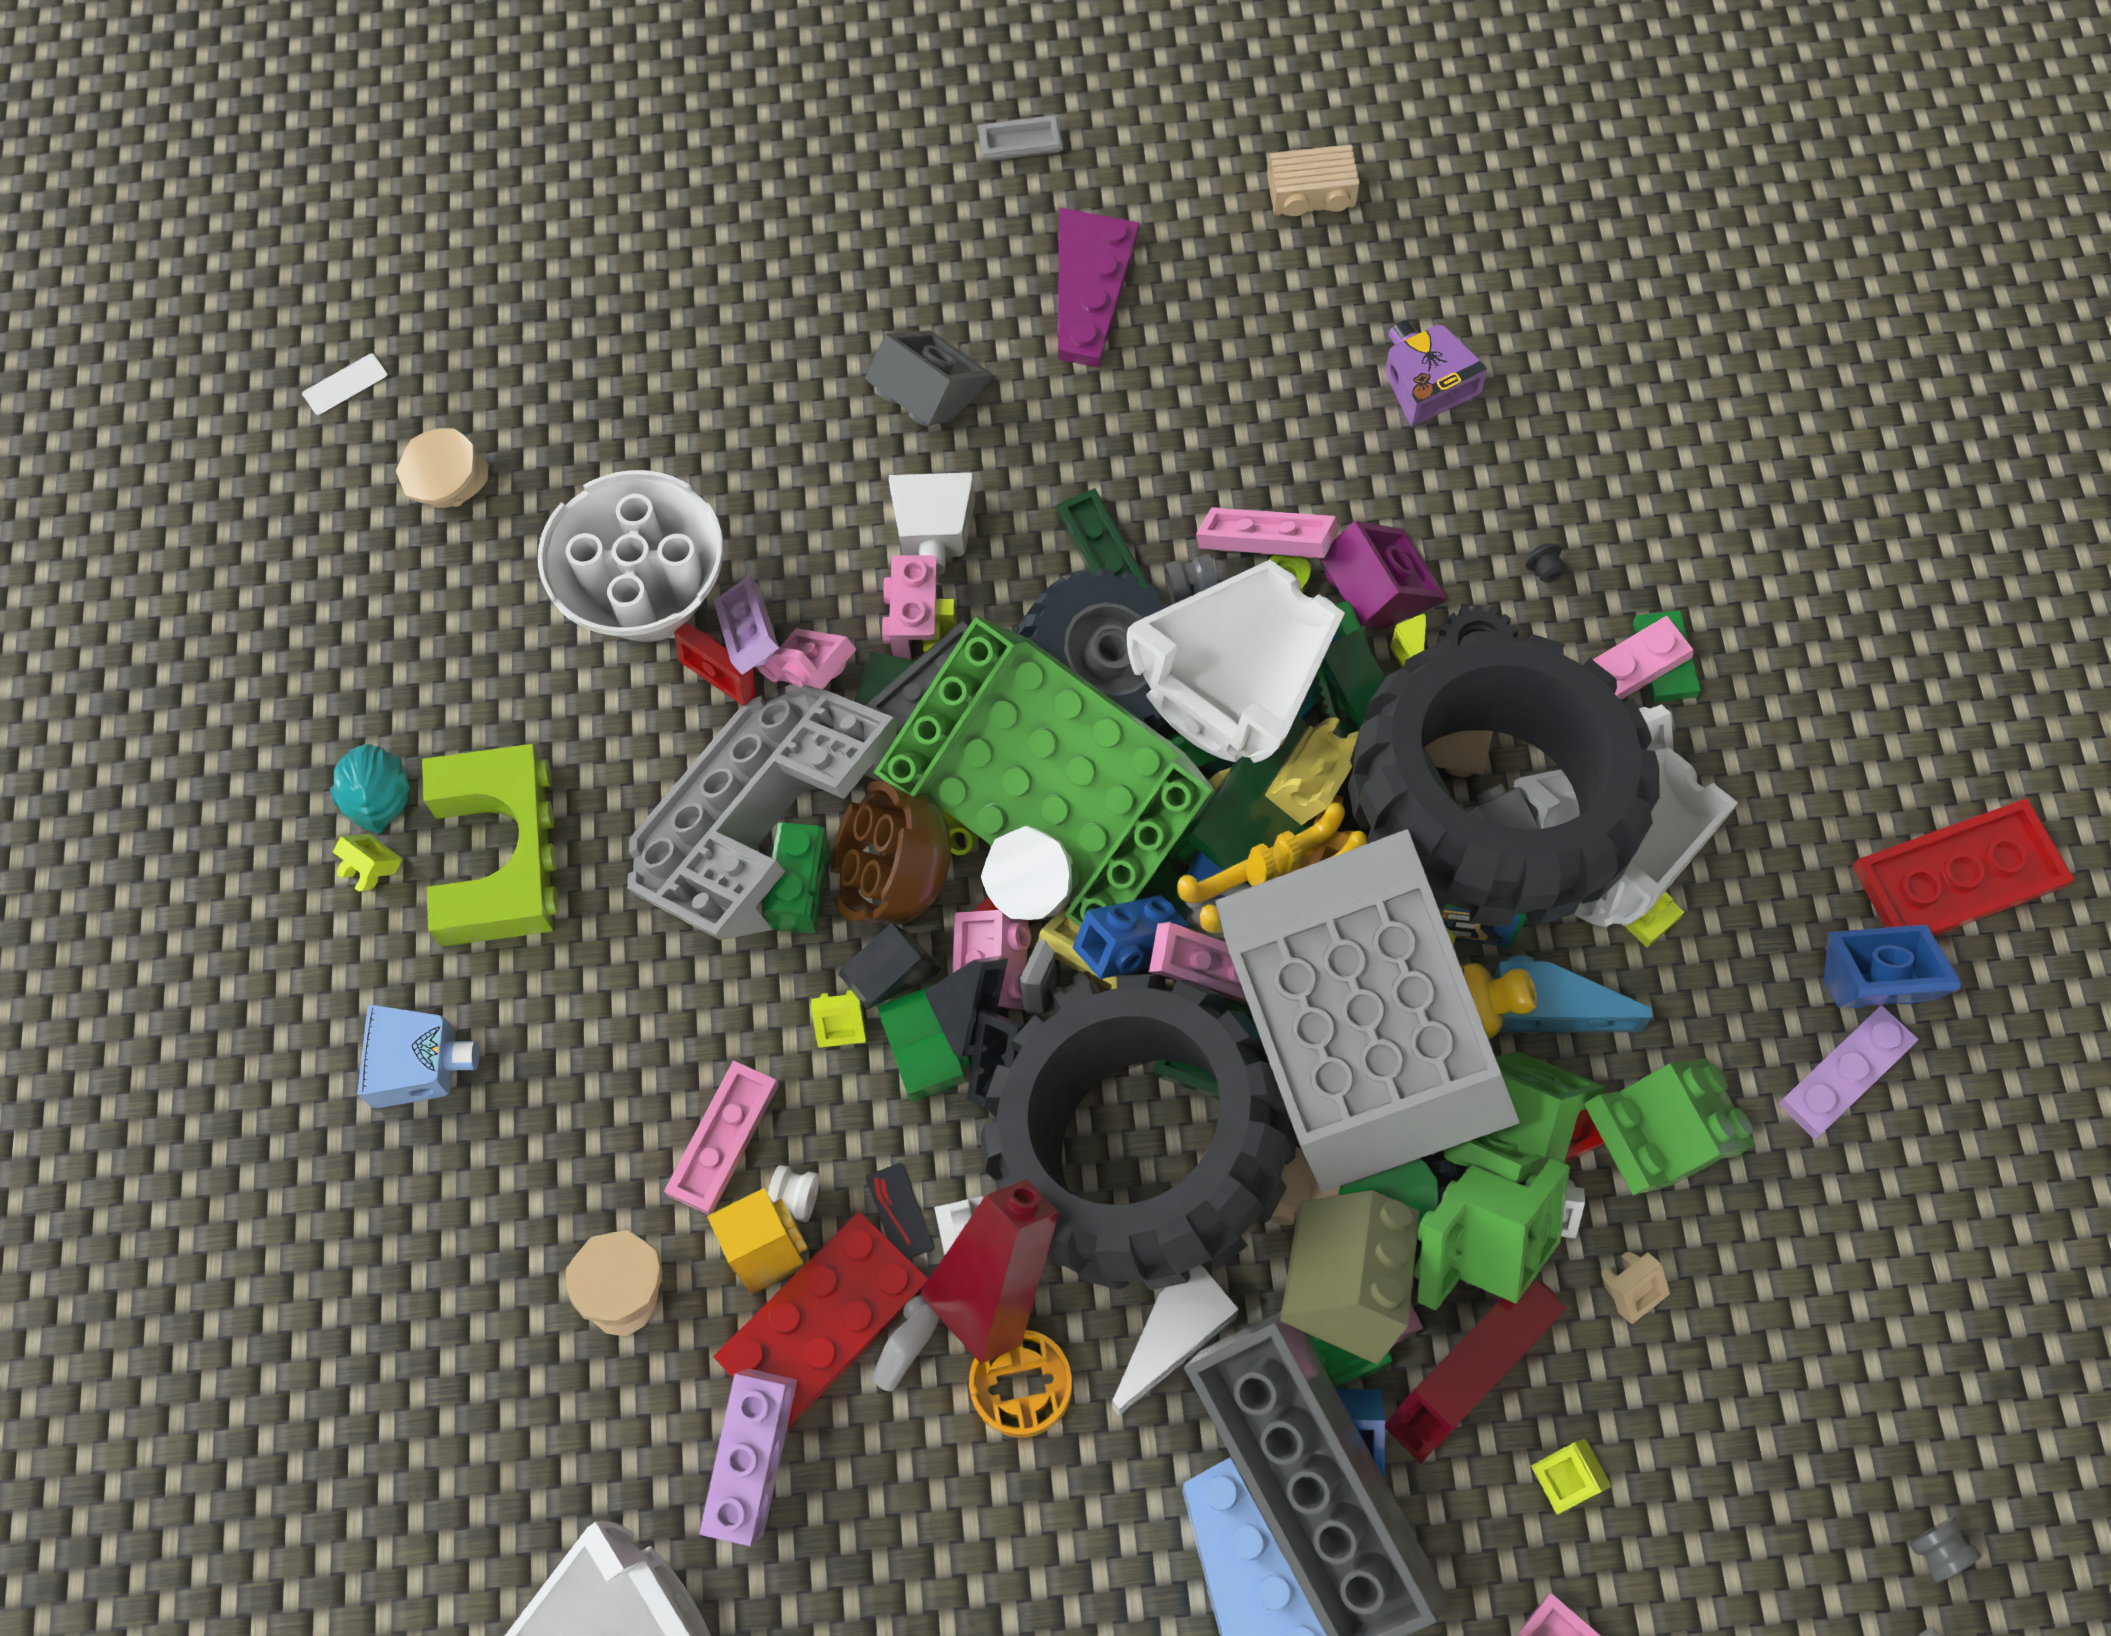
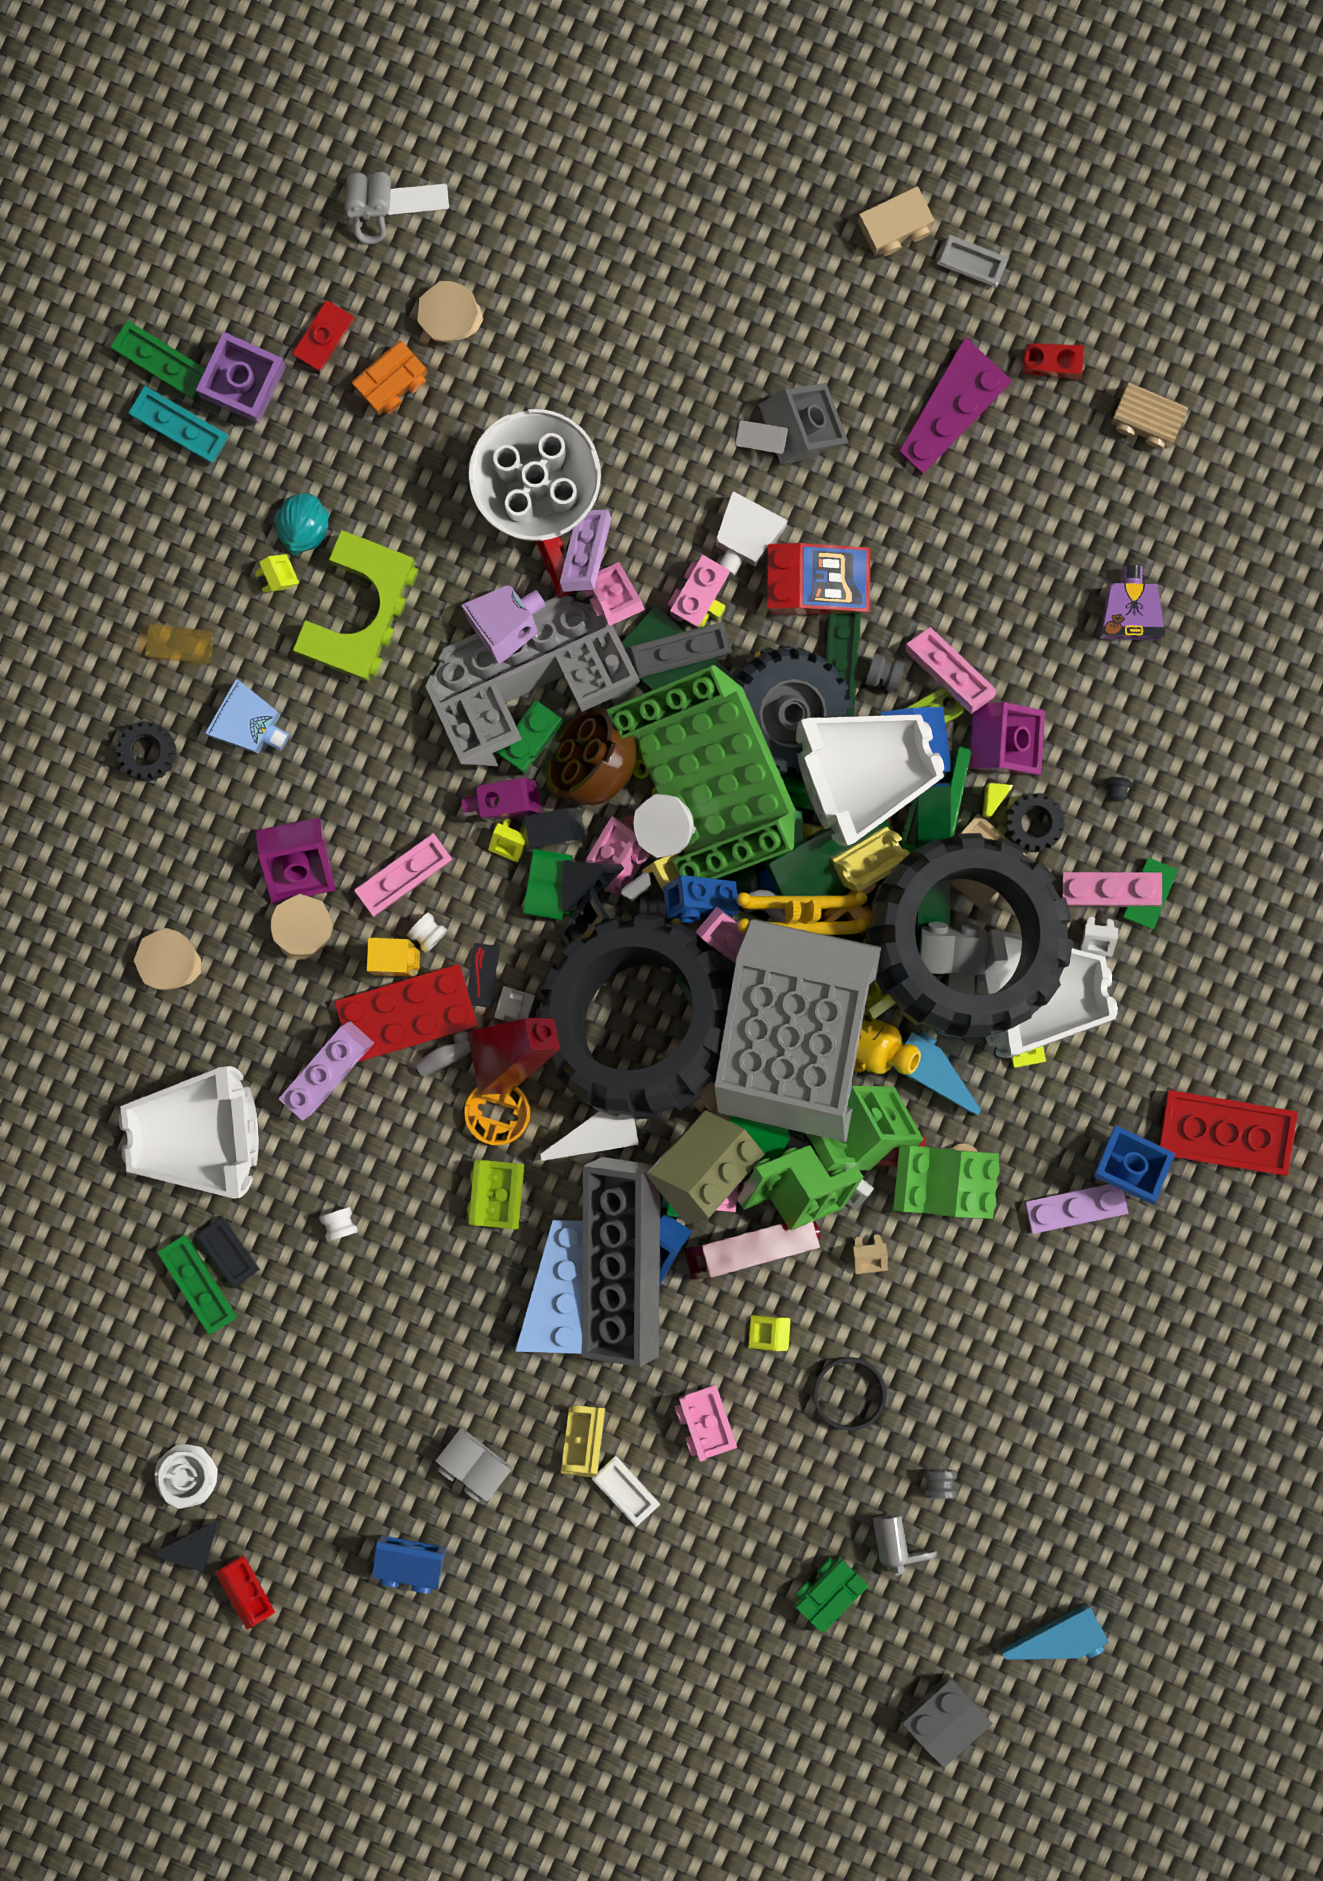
camera: 25 degrees right, 20 degrees up
none -> green plate [110,320,205,401]
none -> black tyre [116,721,177,781]
none -> teal plate [128,386,229,464]
none -> tan hat [134,928,201,990]
none -> clear yellow tile [145,624,215,665]
none -> medium lavender brick [196,332,286,424]
none -> magenta slope [256,818,336,904]
none -> red plate [292,300,355,373]
none -> light grey piece [345,172,391,244]
none -> orange brick [352,340,428,416]
none -> lavender torso [461,585,546,665]
none -> magenta torso [462,778,542,821]
none -> lime bracket [467,1160,524,1229]
none -> white sticker [735,420,788,454]
none -> slope [767,543,870,615]
none -> black tyre [813,1357,886,1431]
none -> tan brick [858,186,935,256]
none -> red leg [1022,344,1084,381]

